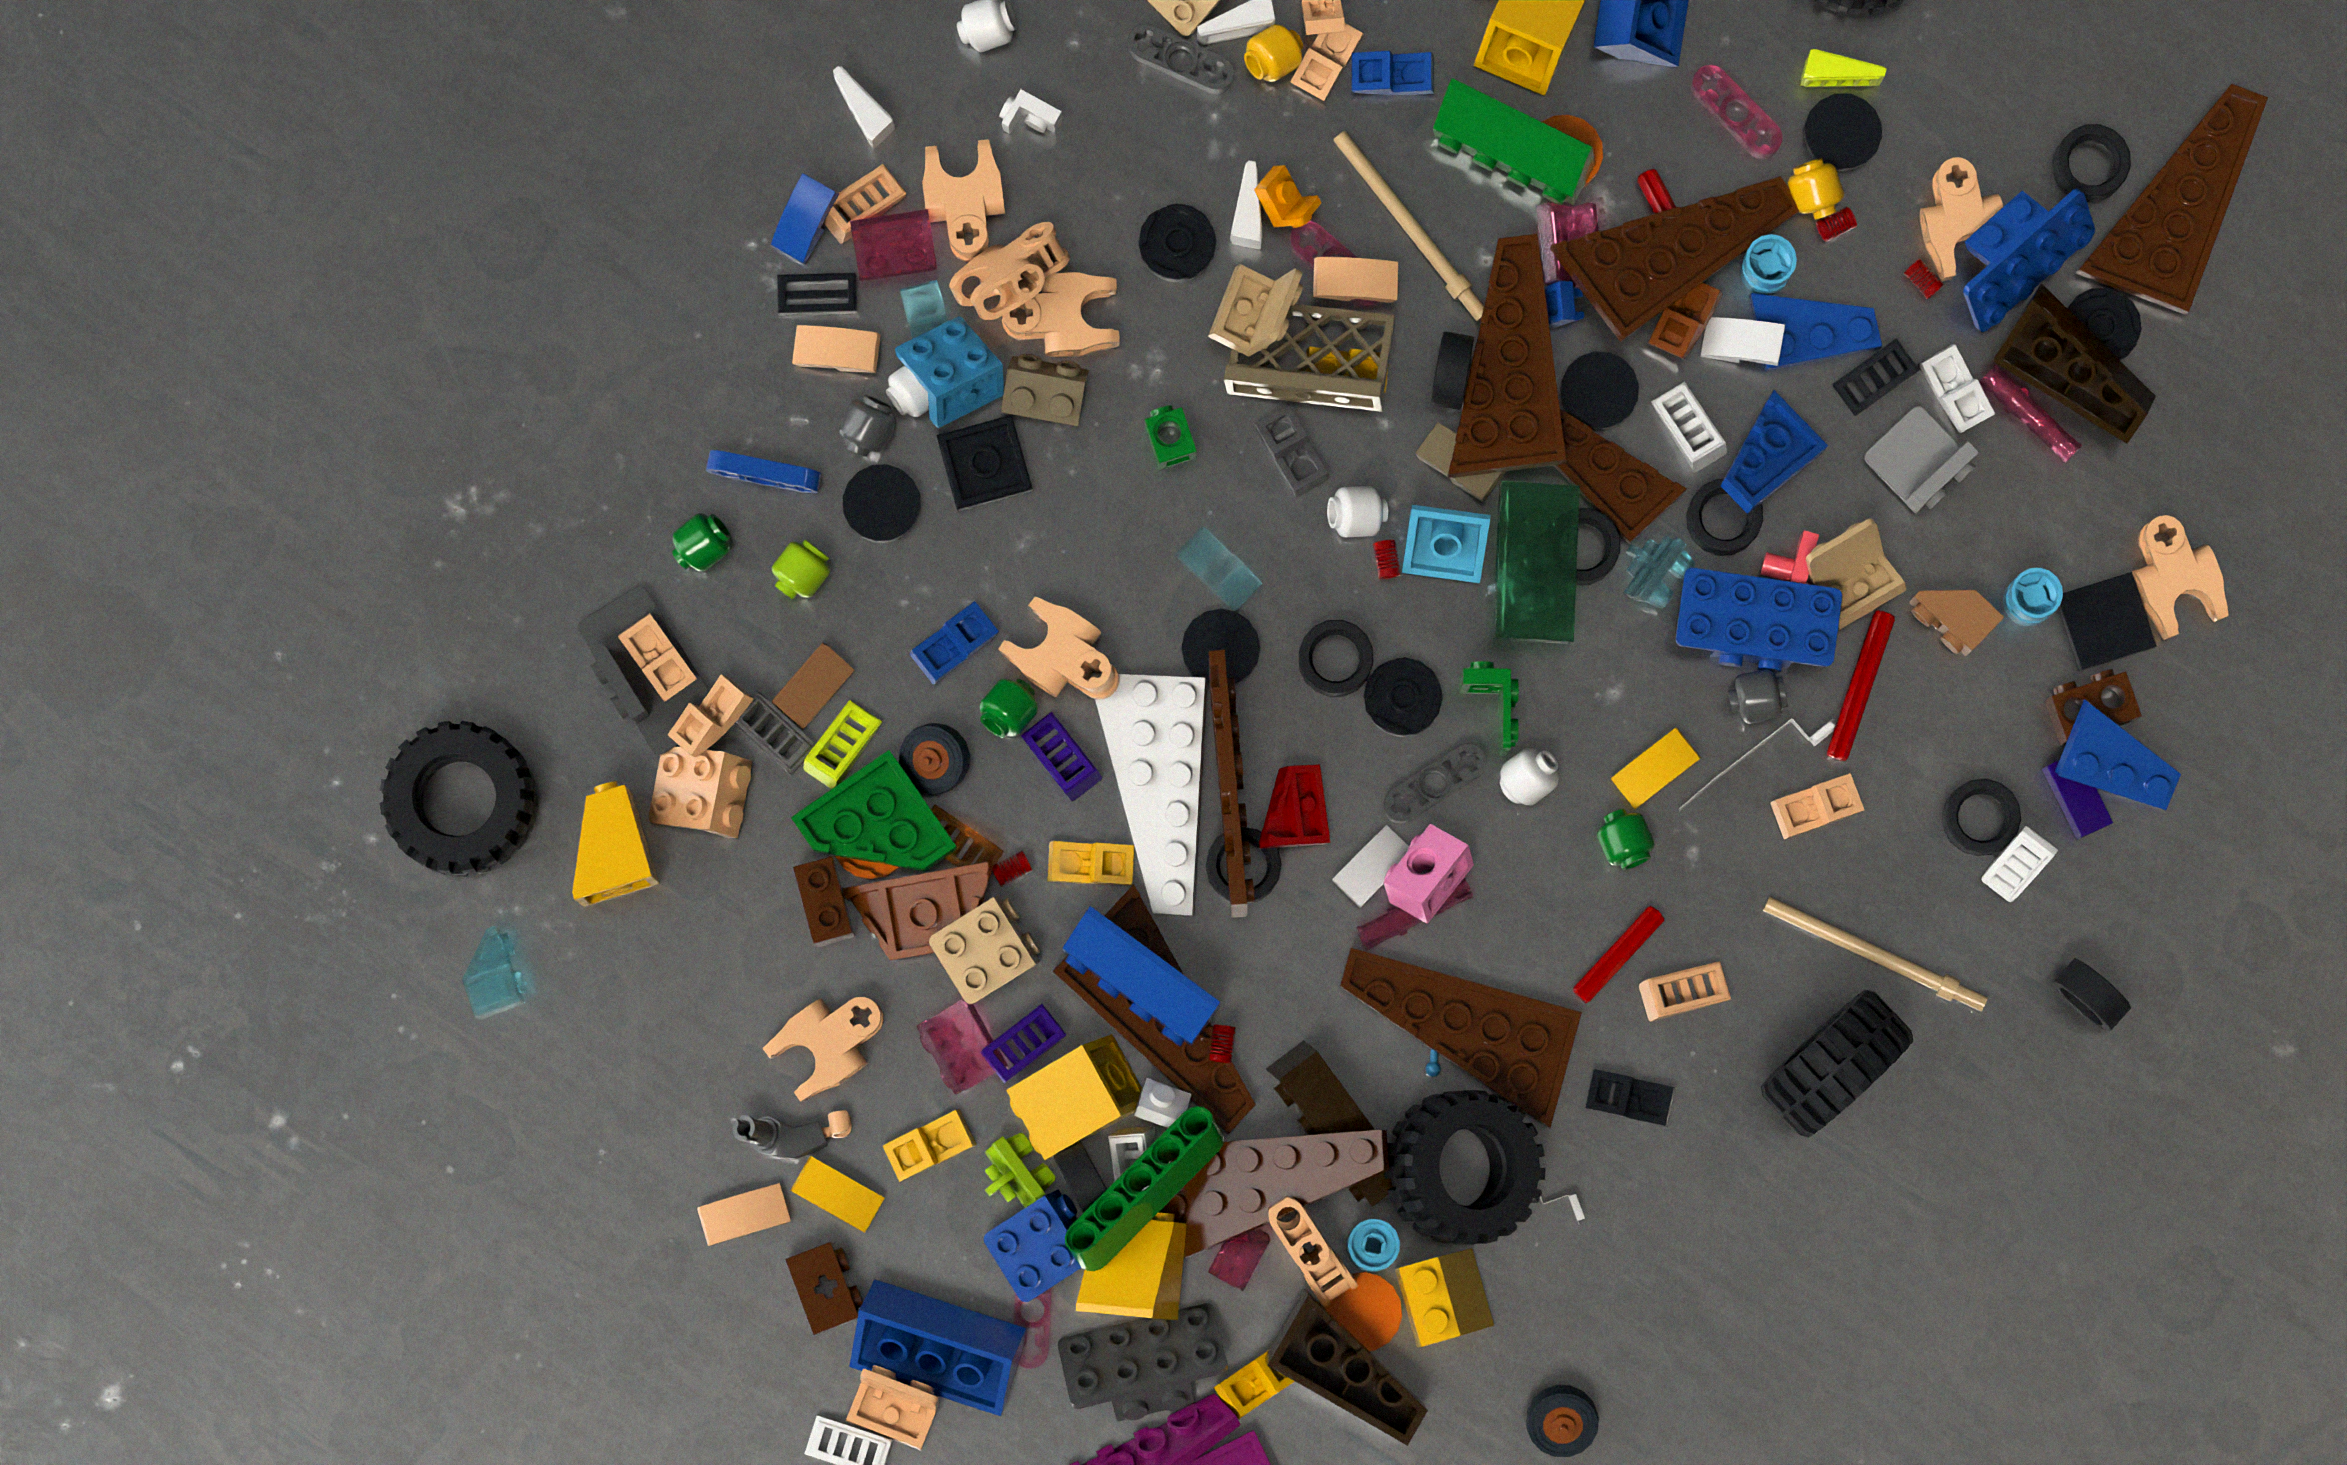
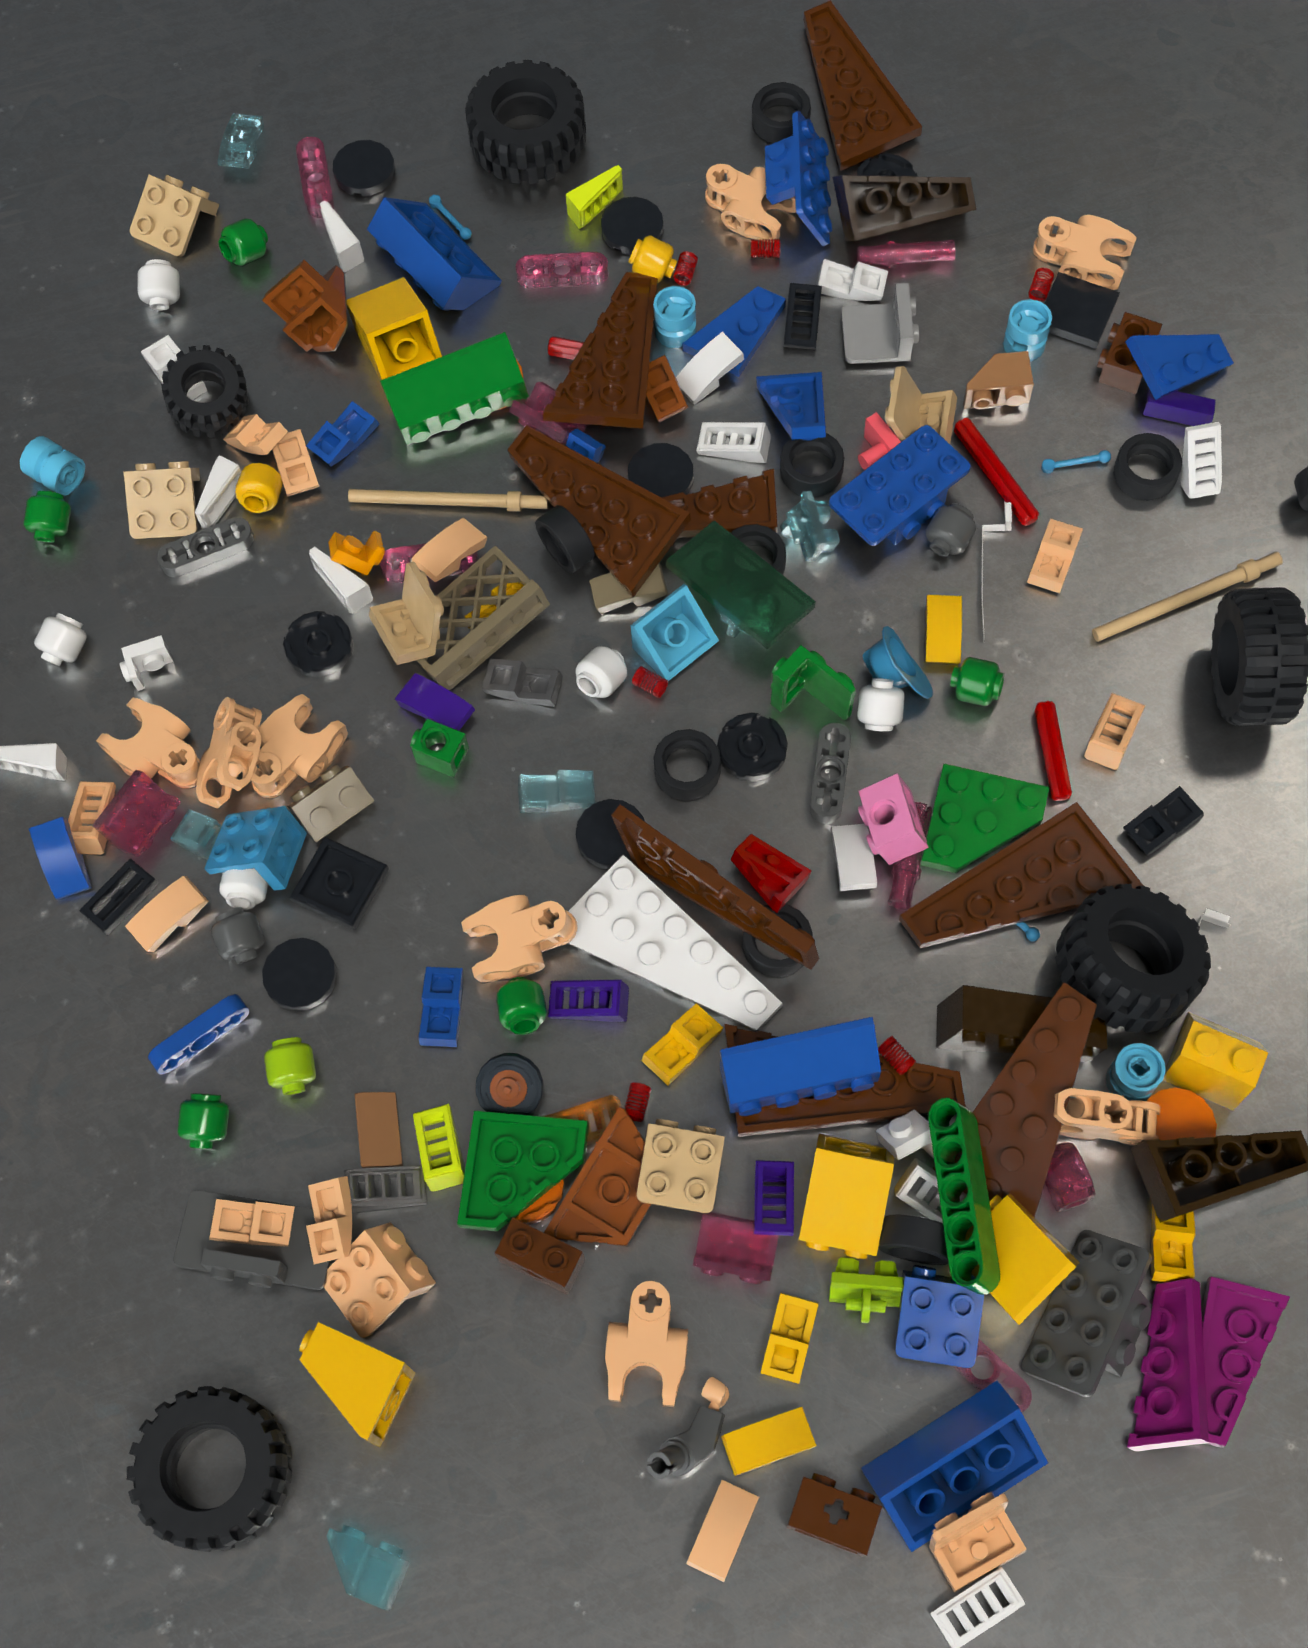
camera: 45 degrees left, 15 degrees down
none -> dark purple slope [395,673,475,731]
none -> dark azure piece [863,626,933,699]
none -> green plate [921,764,1049,873]
none -> red piece [1028,268,1054,302]
none -> dark azure hinge [1041,450,1111,474]

